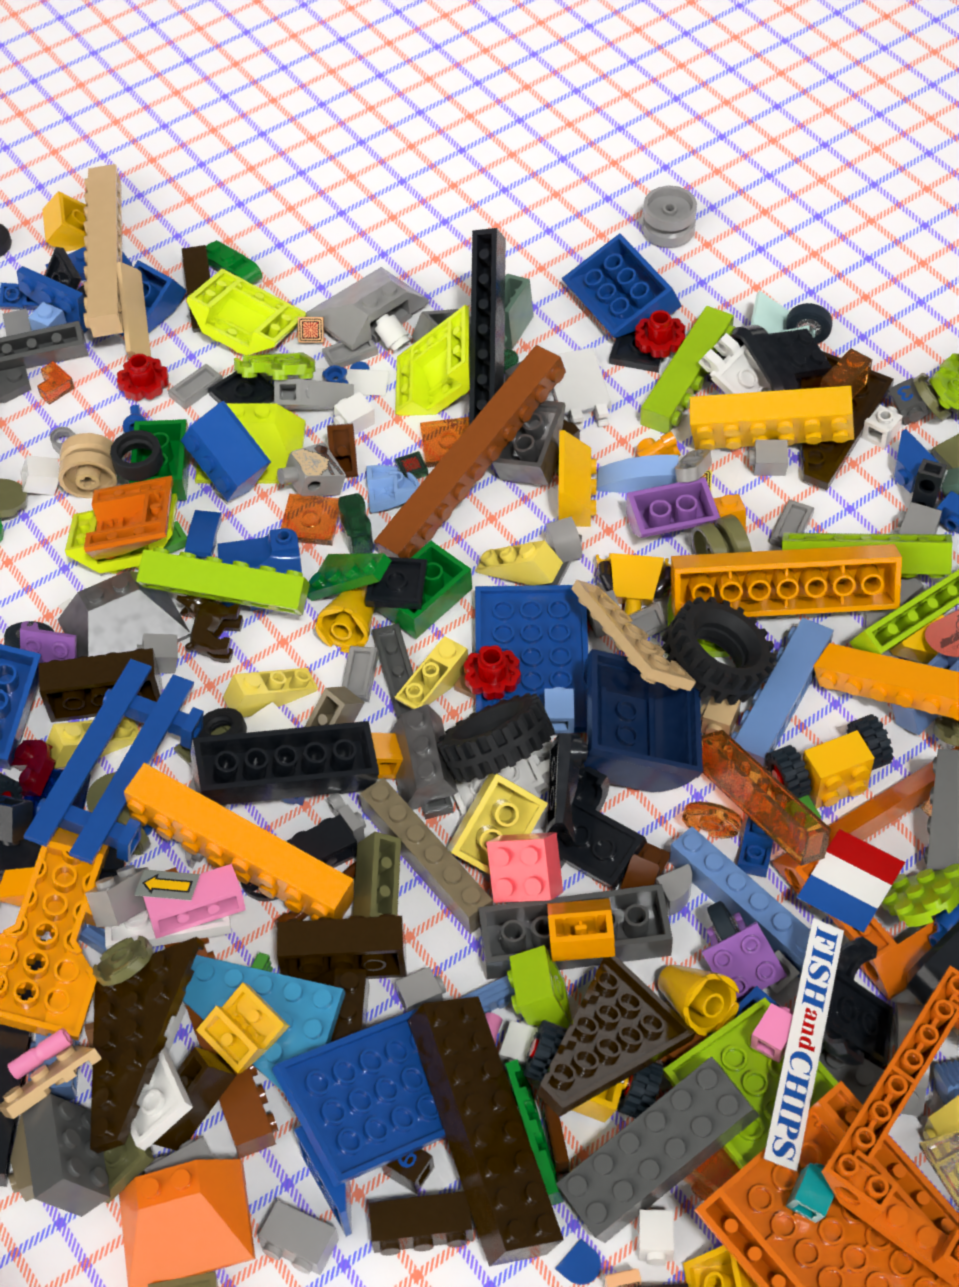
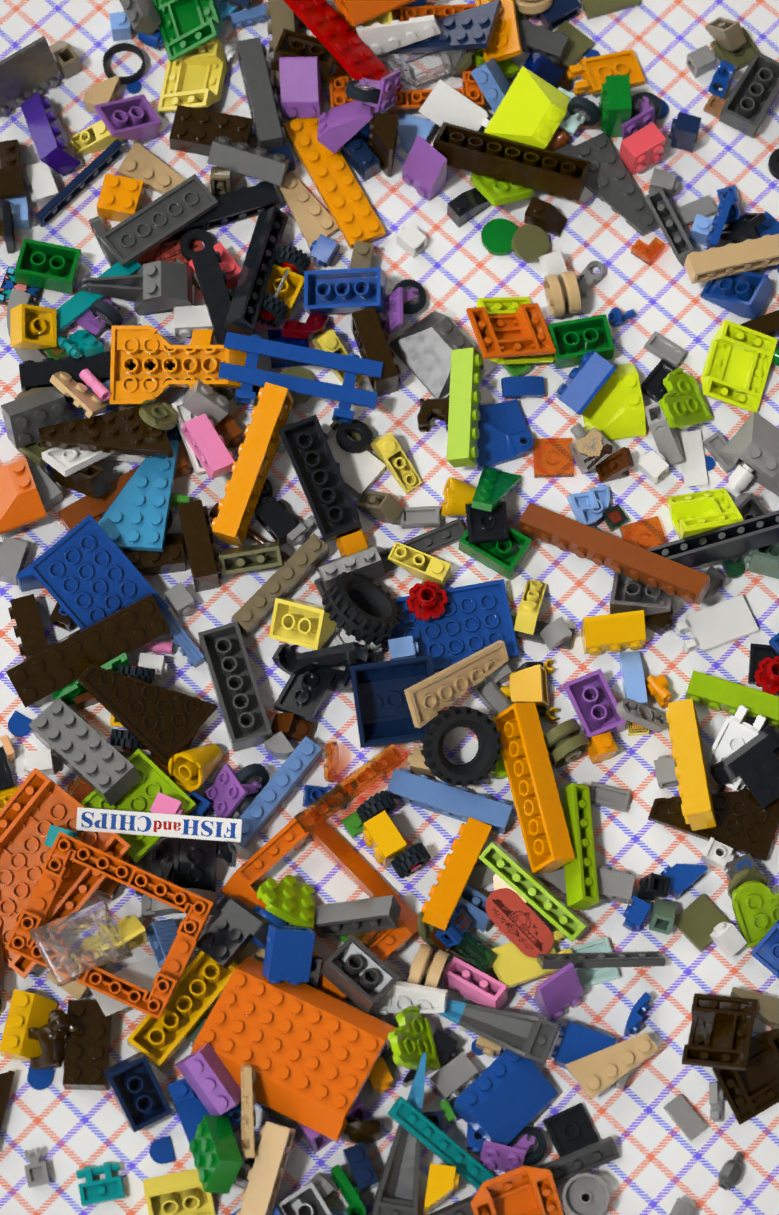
camera: 75 degrees right, 15 degrees up
black tyre [110,430,163,481] -> none
tan slope [116,262,151,358] -> none
red plant [117,354,169,401] -> none
light grey sticker [134,870,200,901] -> none
light grey brick [136,634,178,673] -> none
yellow slope [196,982,289,1074] -> none
tile [298,317,324,343] -> none
blue plate [322,365,349,384] -> none
clear green brick [338,493,374,554] -> none
coral brick [487,832,563,903] -> none
lime slope [507,945,572,1029] -> none
light orange slope [548,898,615,962] -> none
sticker [796,829,906,933] -> none
clear orange piece [820,348,873,399] -> none

